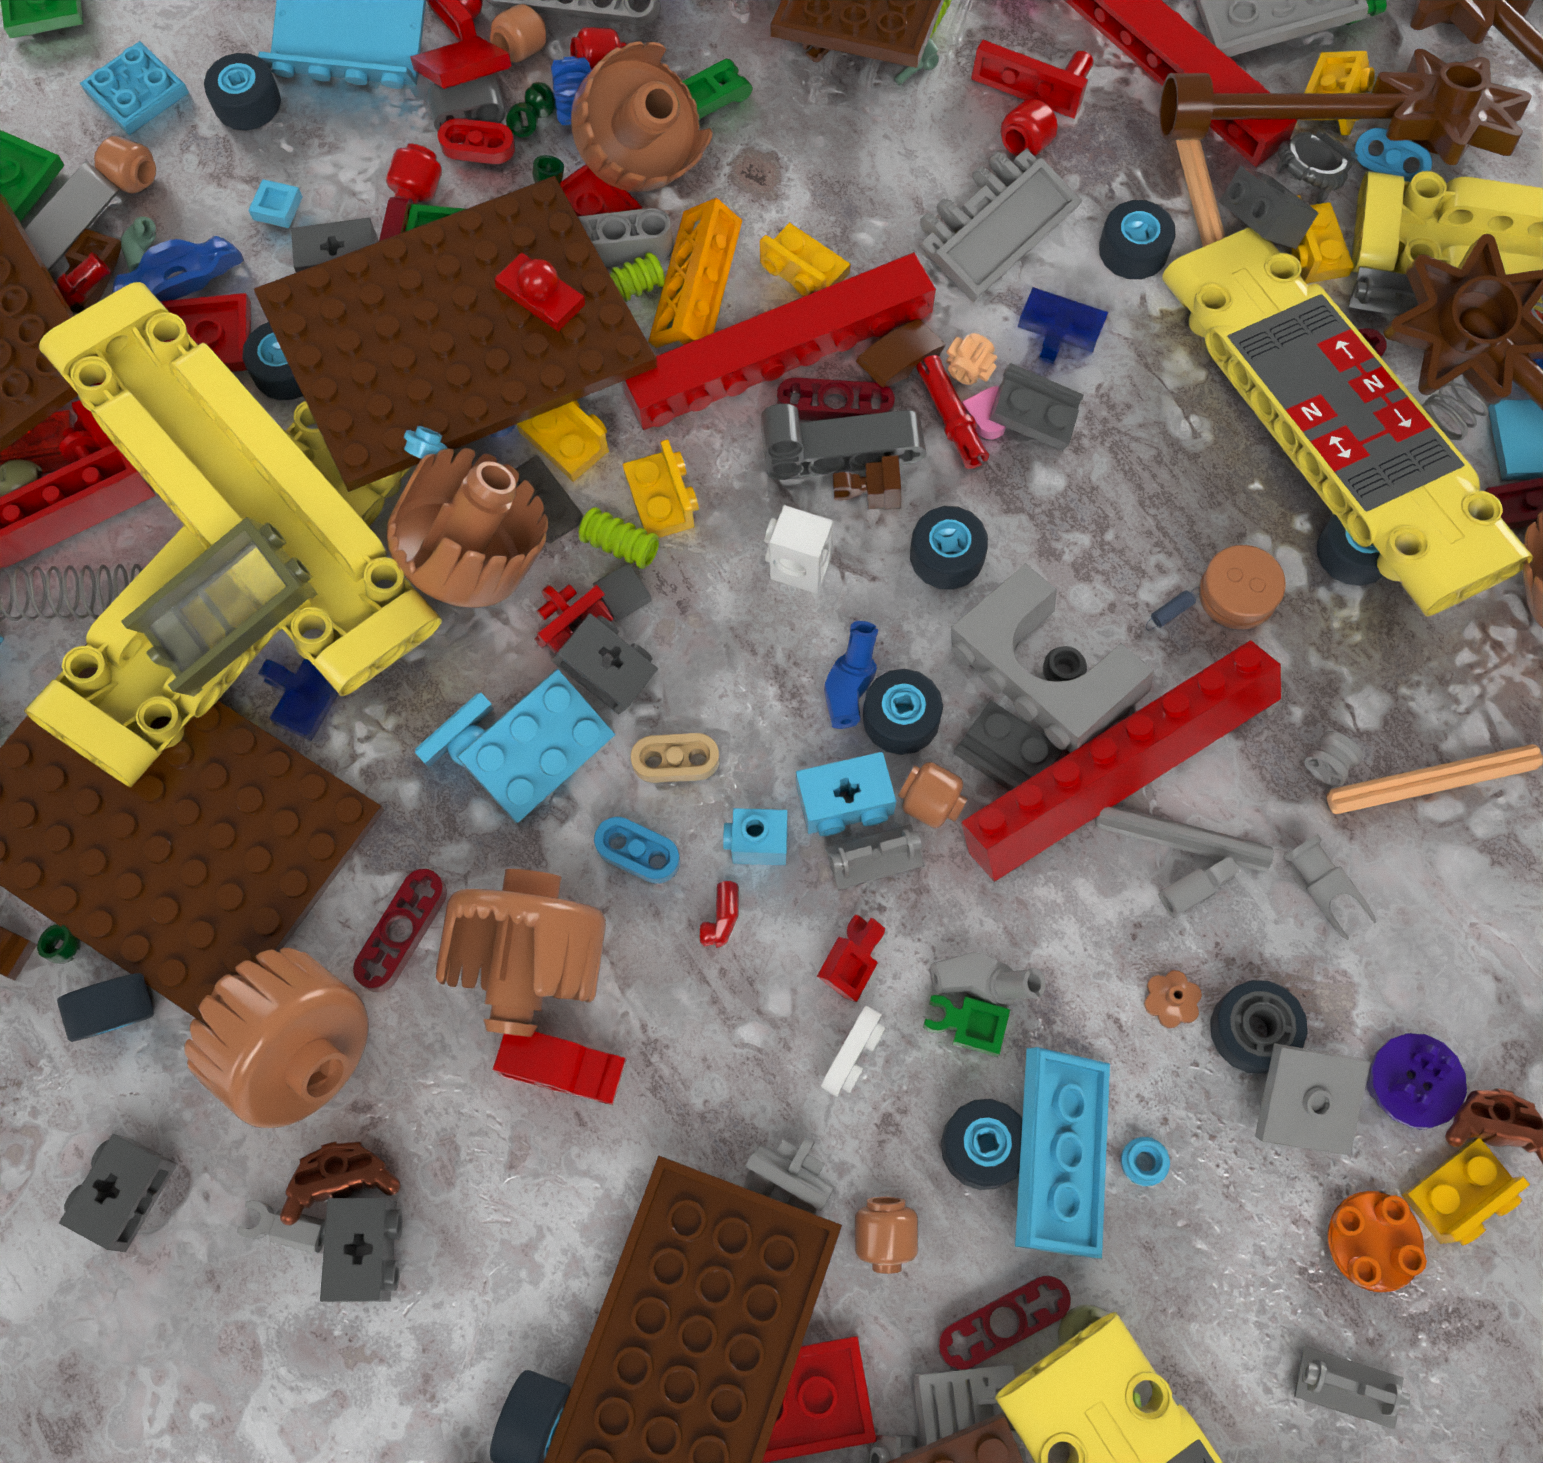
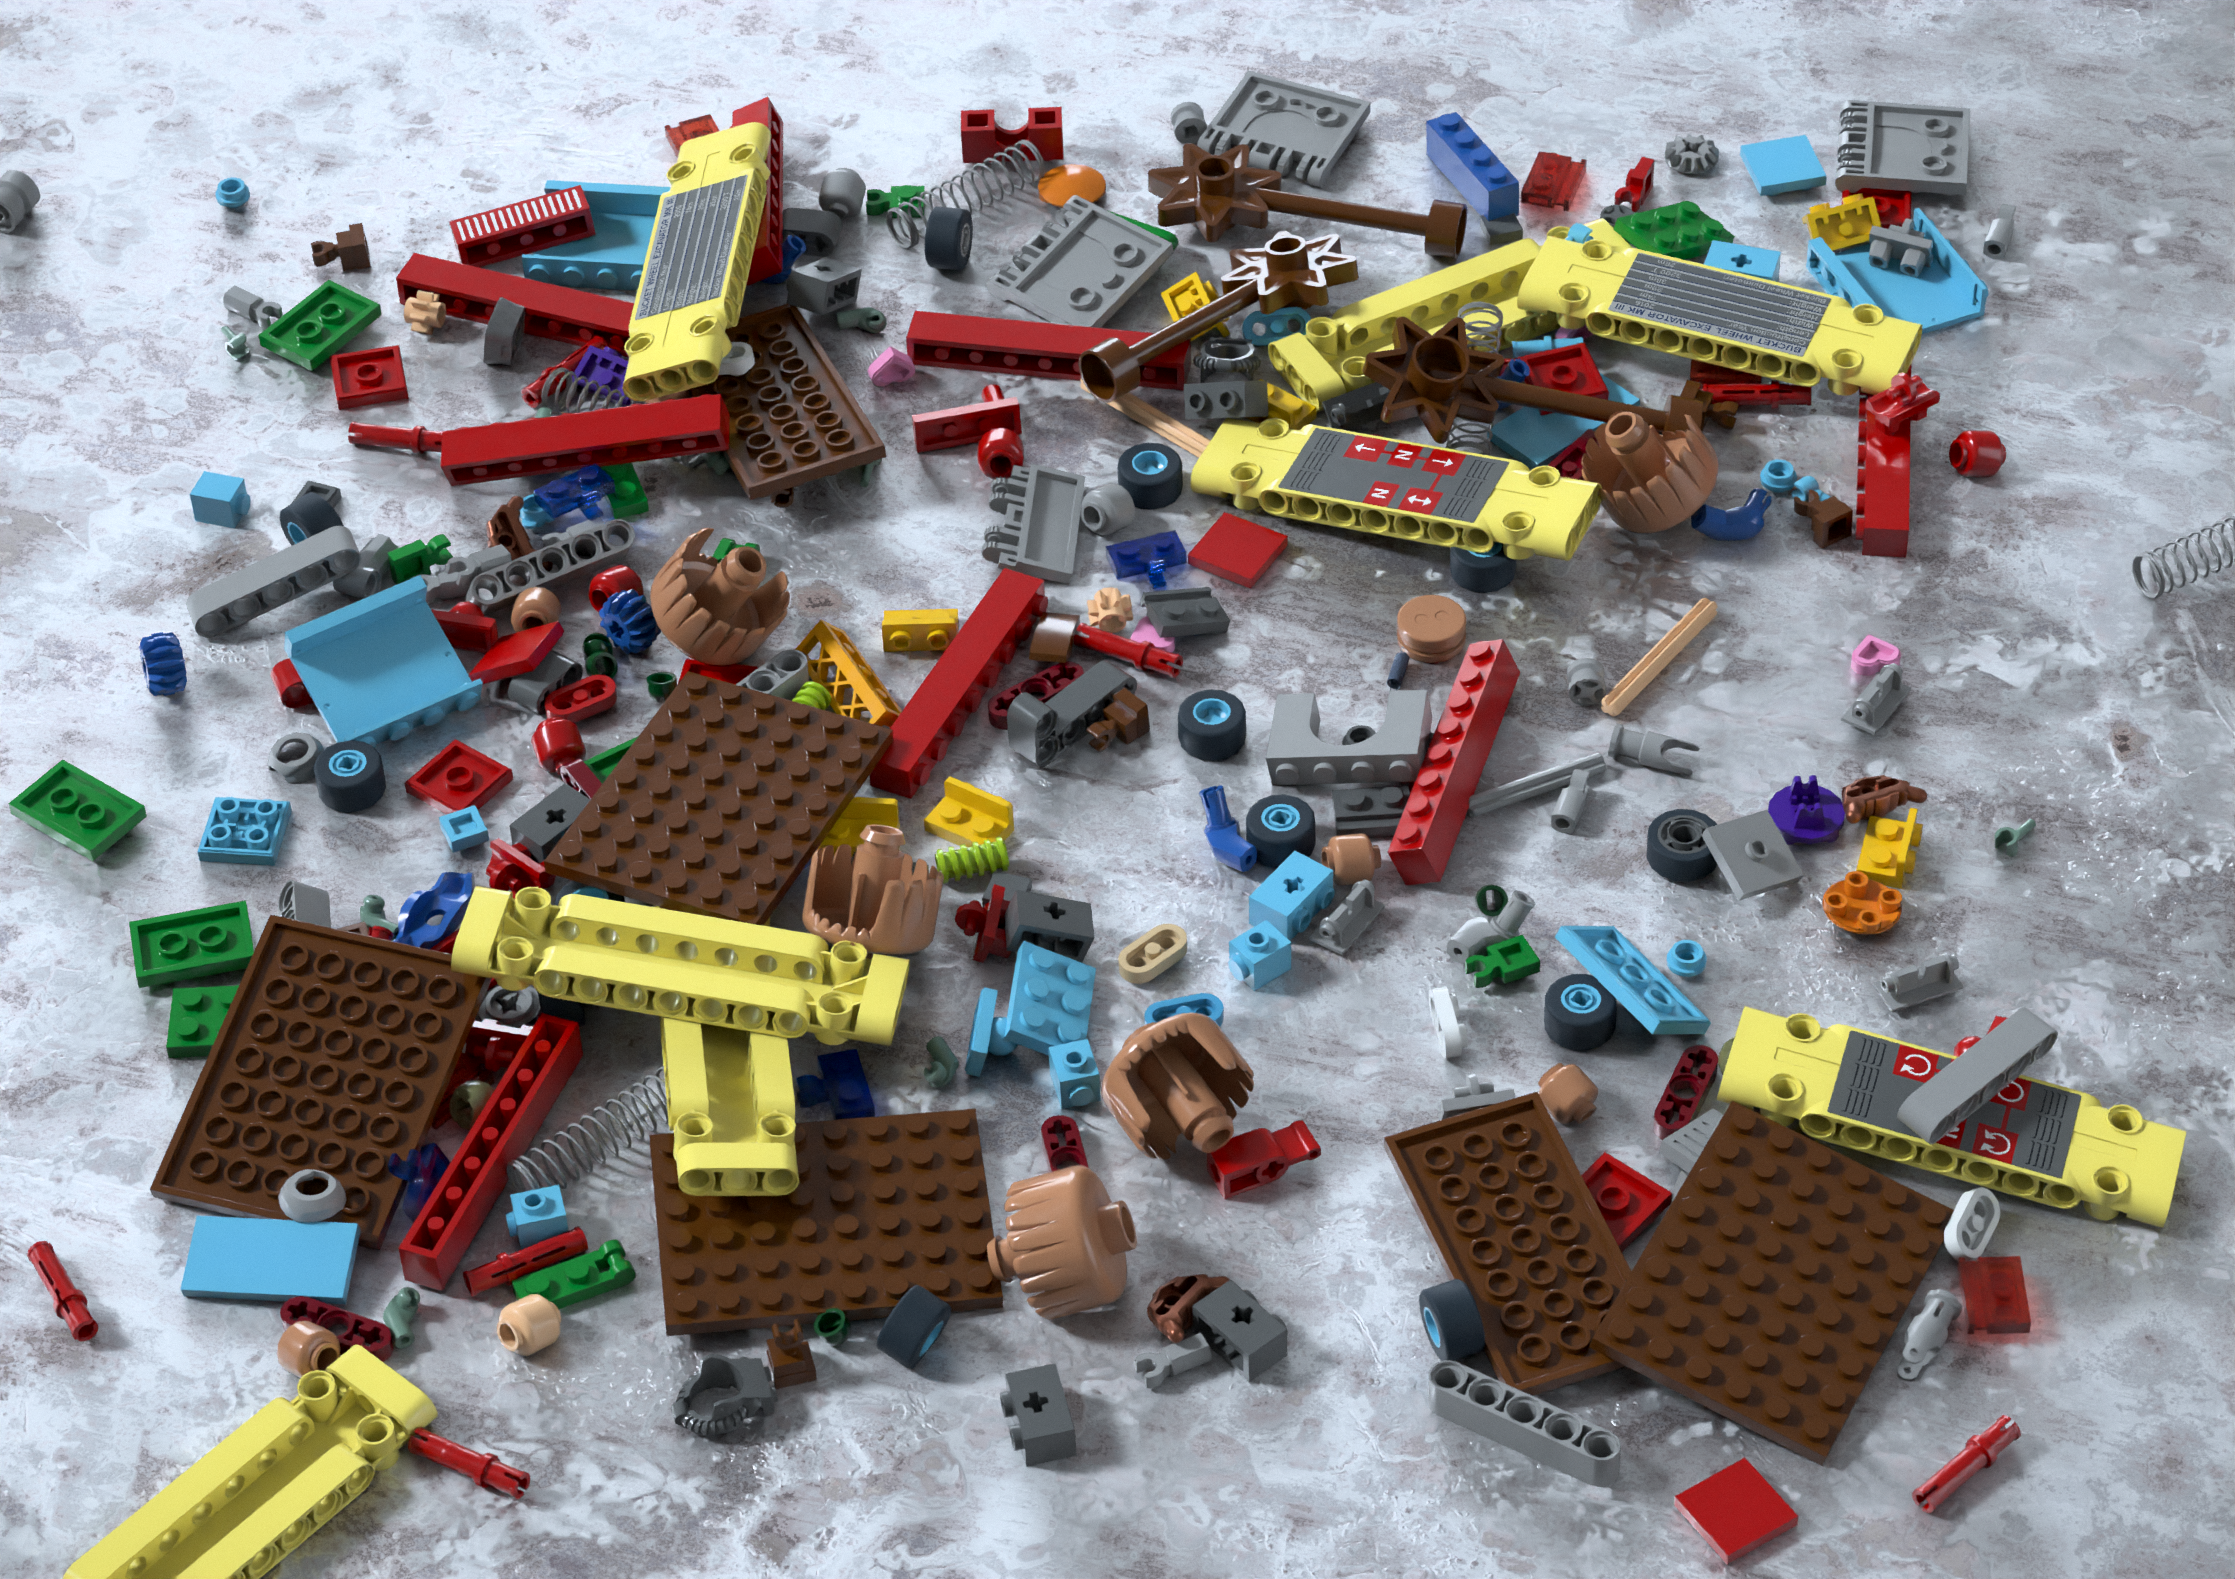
camera: 40 degrees left, 25 degrees down
nougat head [94,136,156,194] -> none
door [121,517,318,697] -> none
medium azure plate [404,426,447,459] -> none
red tile [494,252,585,332] -> none
red arm [700,881,739,948] -> none
white brick [764,505,833,594] -> none
red plate [817,915,885,1002] -> none
nougat plant [1144,970,1202,1028] -> none
none -> light grey piece [267,732,324,784]
none -> red tile [404,739,513,815]
none -> red hips [486,838,556,893]
none -> sand green arm [924,1036,959,1088]
none -> medium azure brick [1048,1039,1101,1109]
none -> light grey head [1081,483,1135,536]
none -> red tile [1187,512,1288,589]
none -> dark green hinge [1475,884,1508,917]

